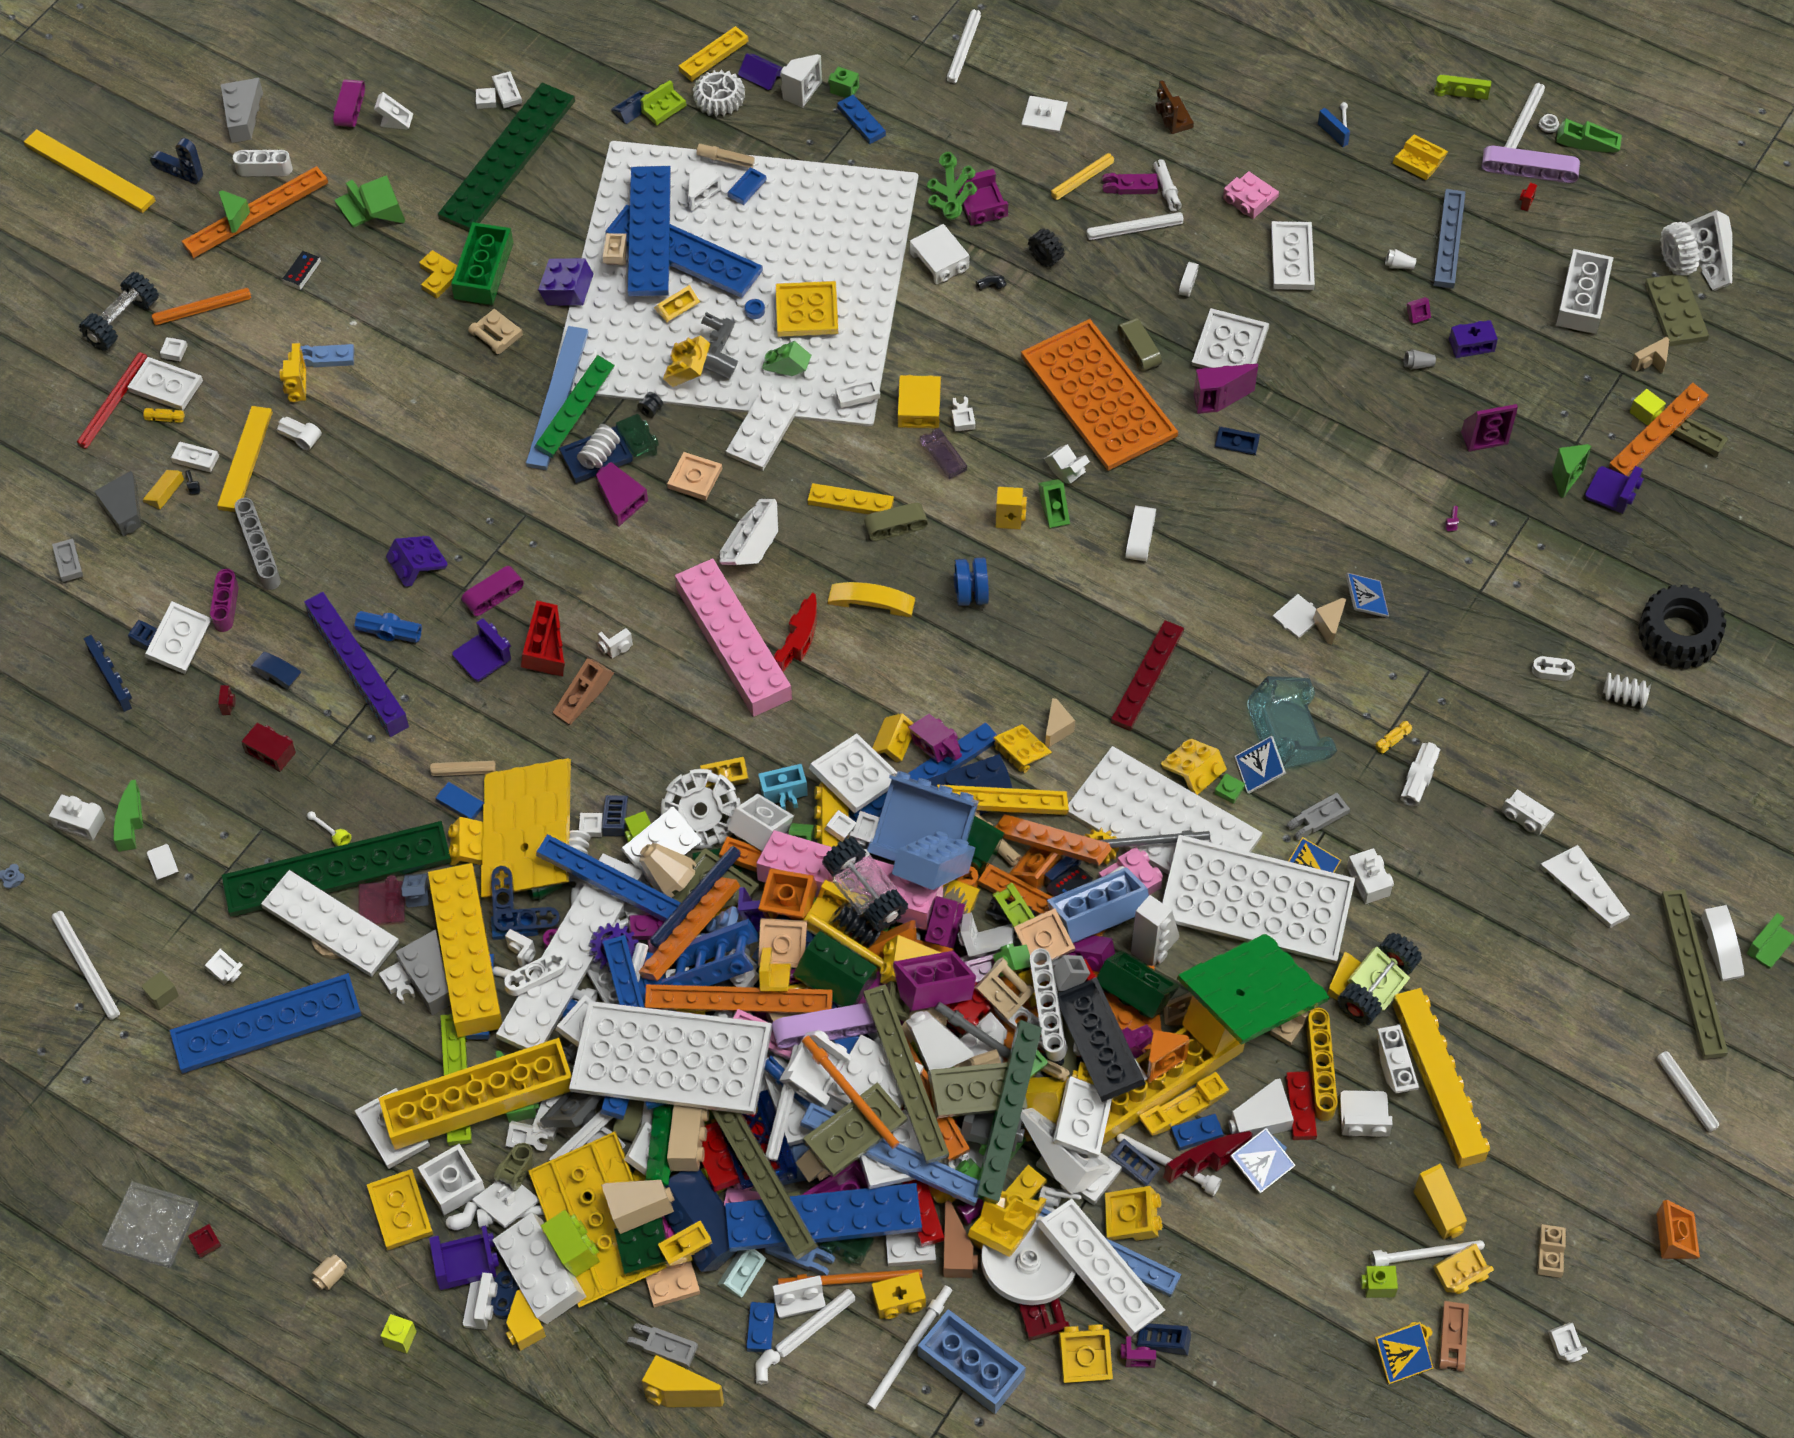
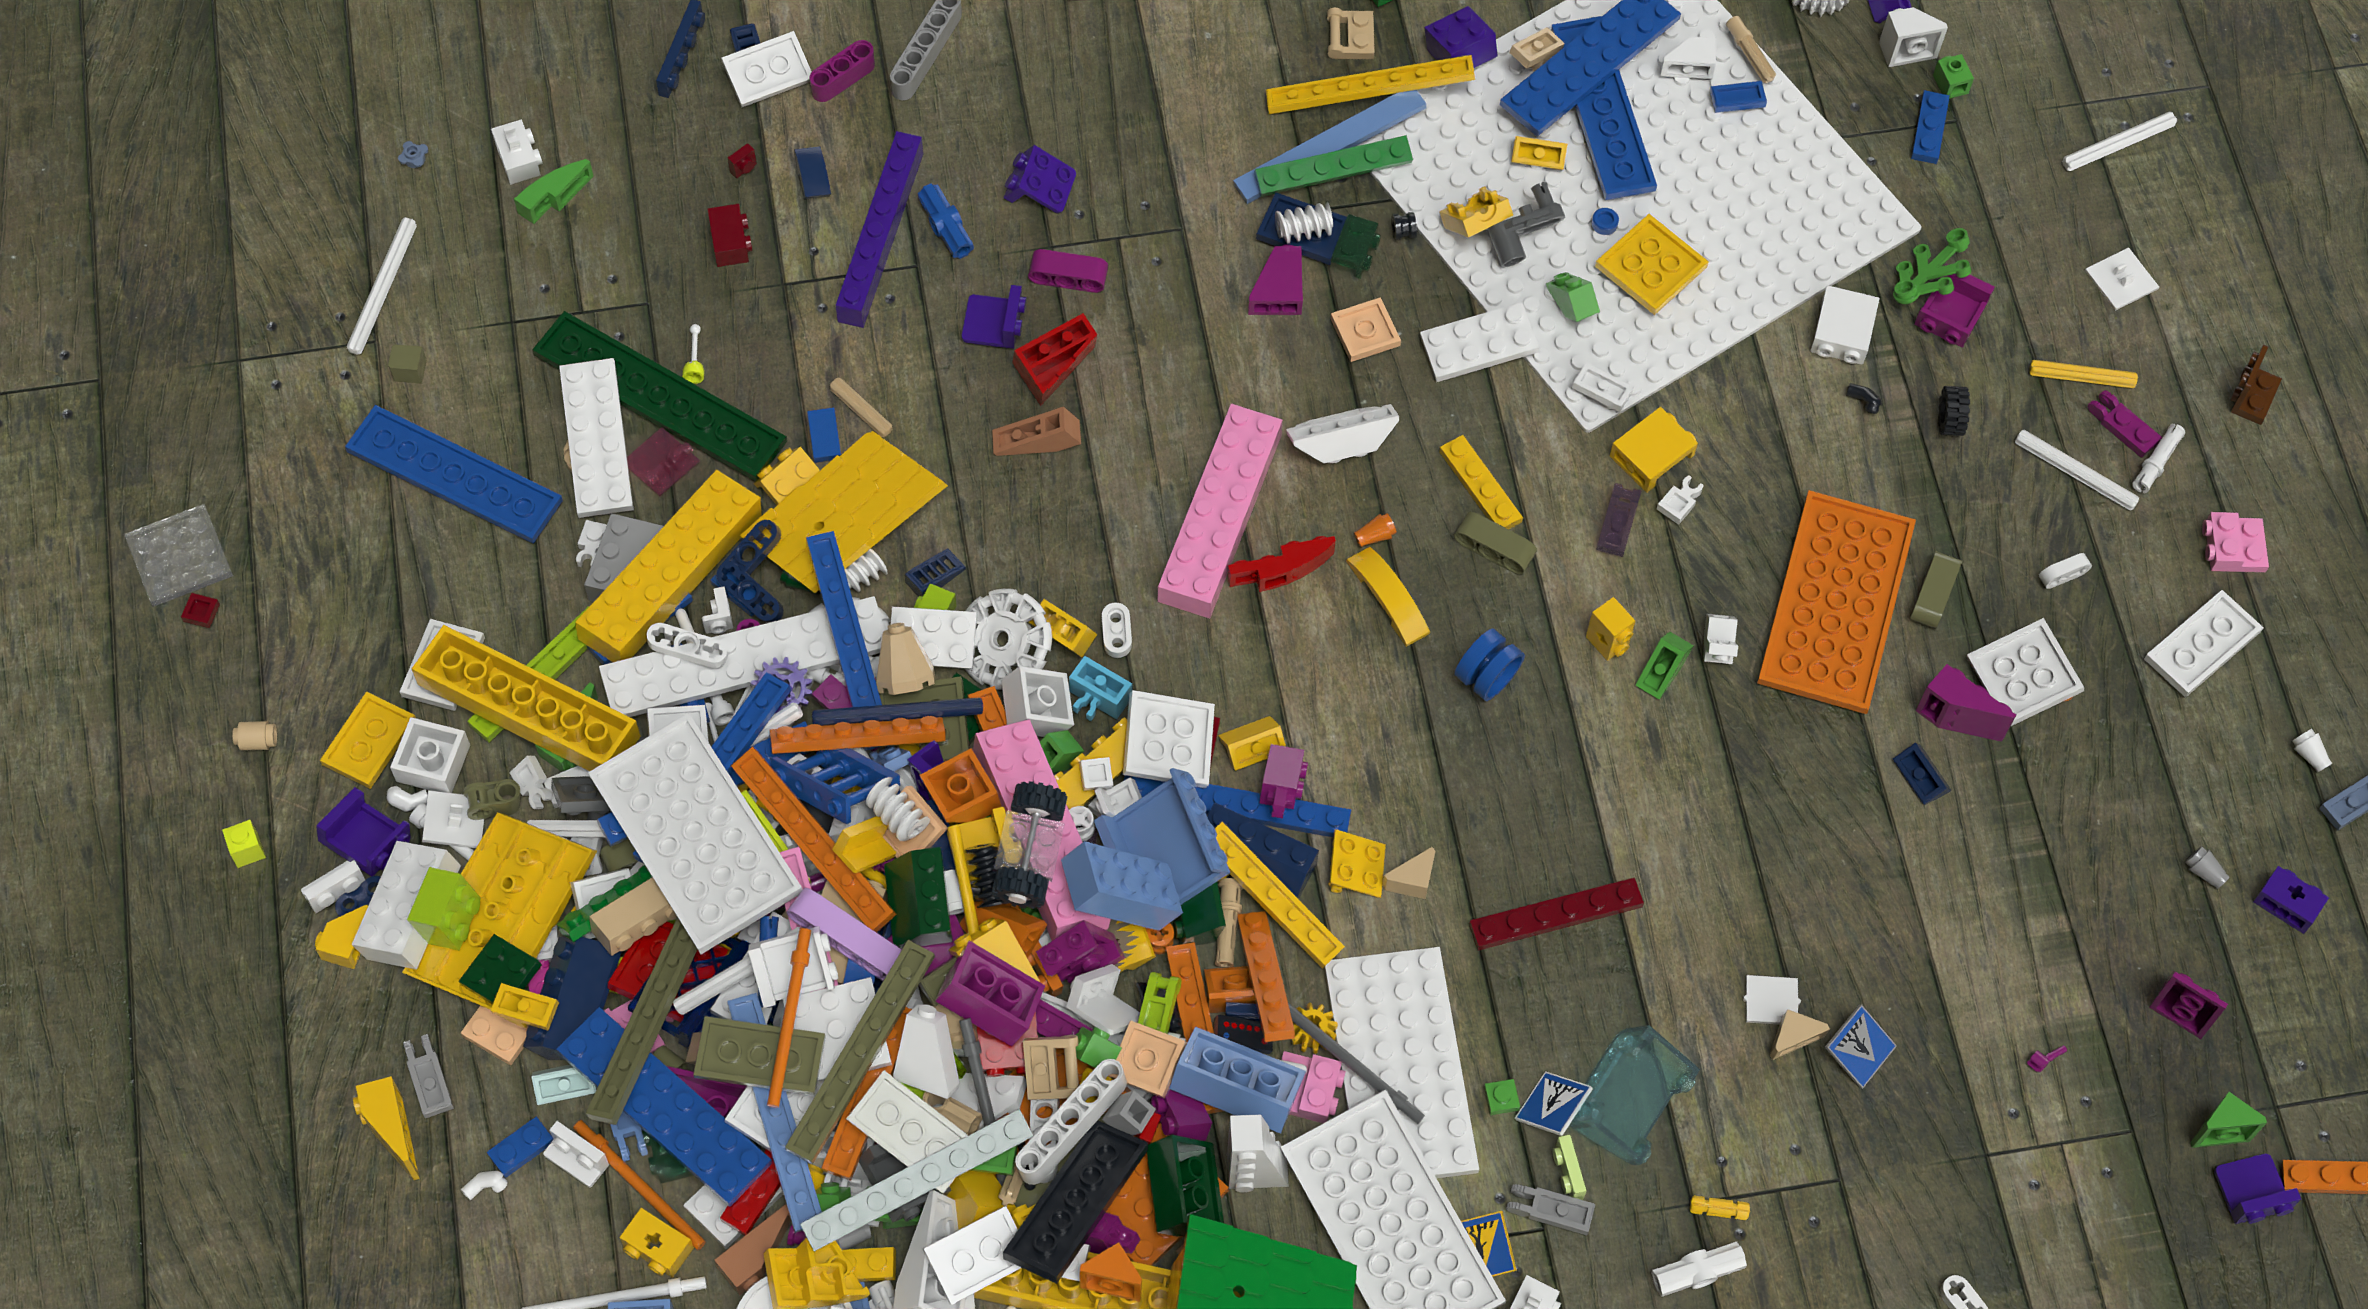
camera: 45 degrees right, 5 degrees up
white bracket [147,844,179,880] -> none
white bracket [204,949,243,985] -> none
sand blue slope [402,873,429,907] -> none
white plate [579,813,603,837] -> none
white bracket [598,628,633,659] -> none
tan slope [602,1180,675,1234] -> none
white axle [775,1289,855,1357] -> none
white beam [1125,505,1156,562] -> none
yellow bracket [1161,739,1227,795] -> none
magenta tile [1406,297,1431,324] -> none
none -> white piece [866,777,931,841]
none -> white plate [1102,603,1132,658]
none -> yellow tile [1266,55,1475,114]
none -> orange cone [1354,513,1397,547]
none -> yellowish green plate [1553,1135,1586,1200]

